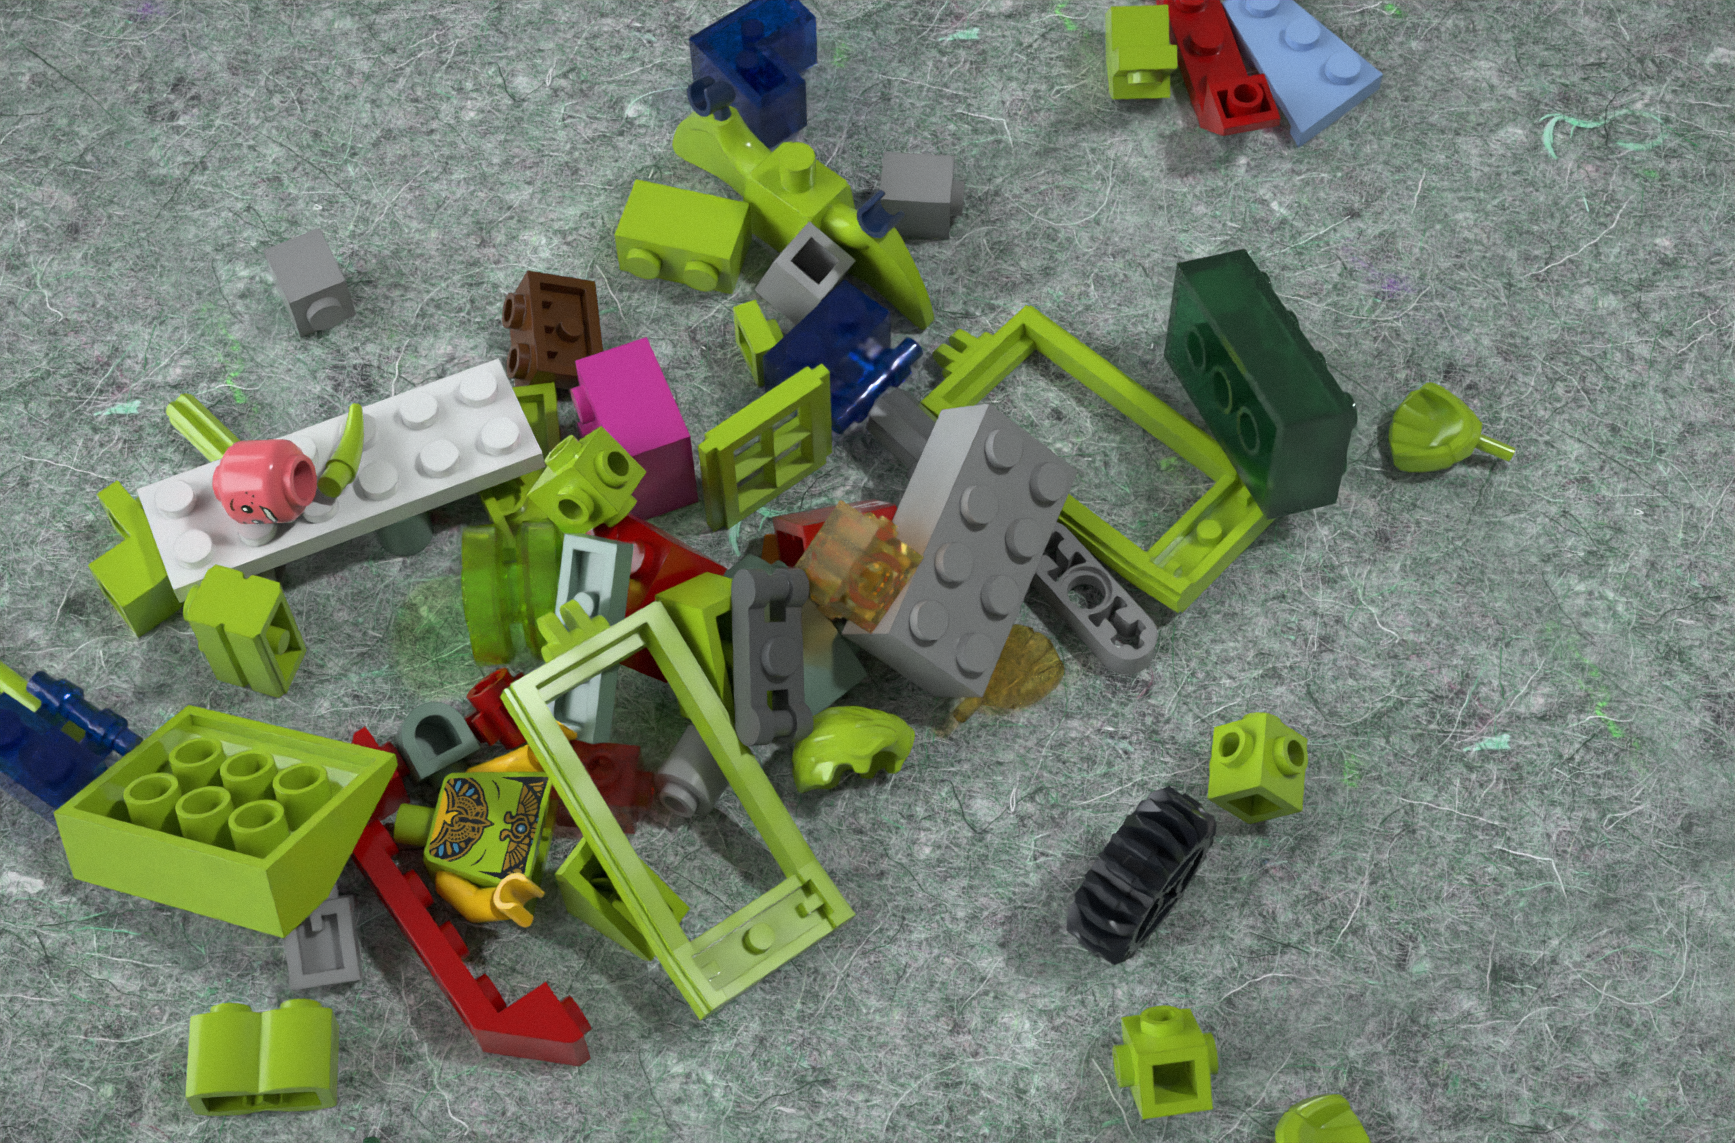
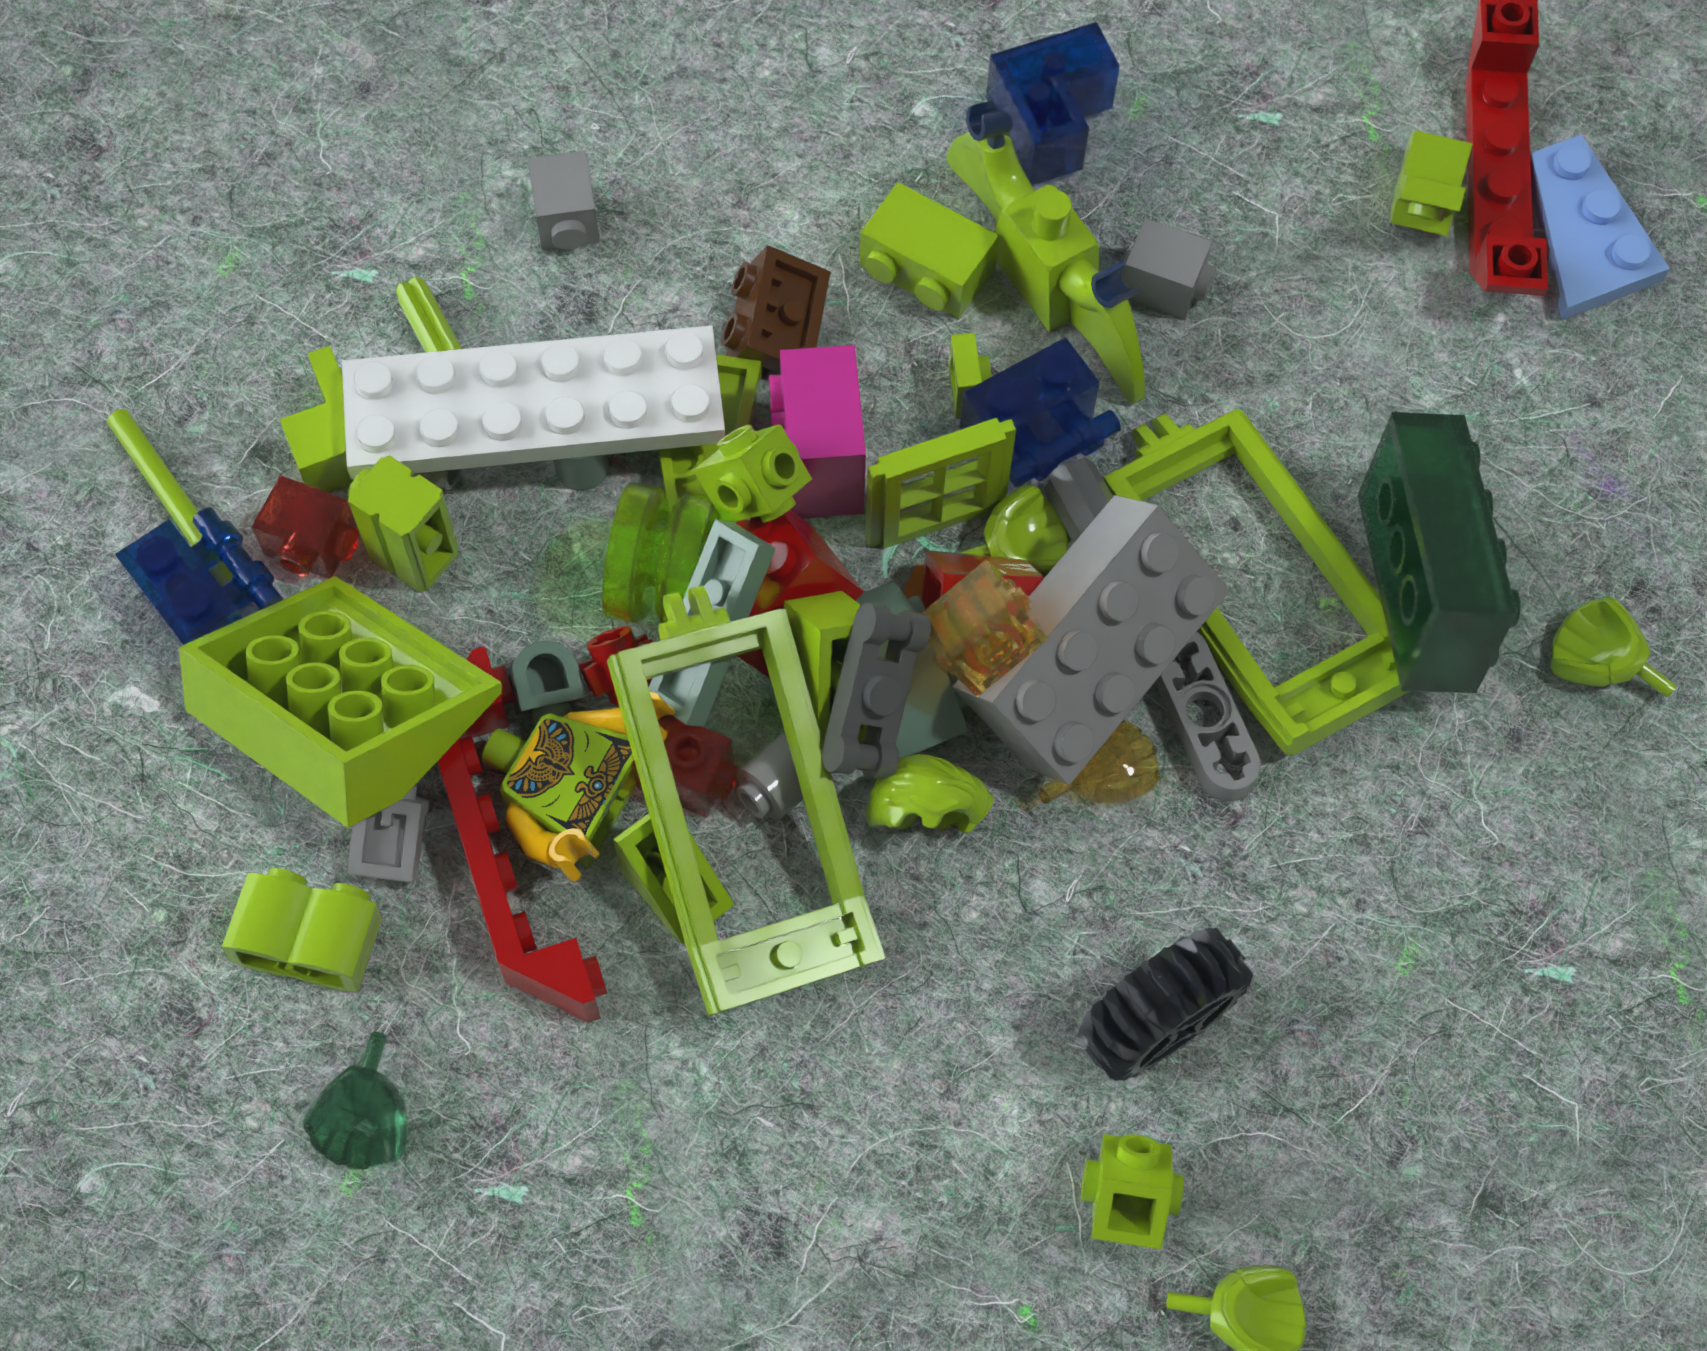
camera: 15 degrees right, 5 degrees up
coral head [212,439,317,524] -> none
lime helmet [317,403,364,498] -> none
light grey brick [755,221,856,329] -> none
lime brick [1207,712,1308,824] -> none
none -> clear red brick [251,475,359,579]
none -> lime piece [959,484,1069,576]

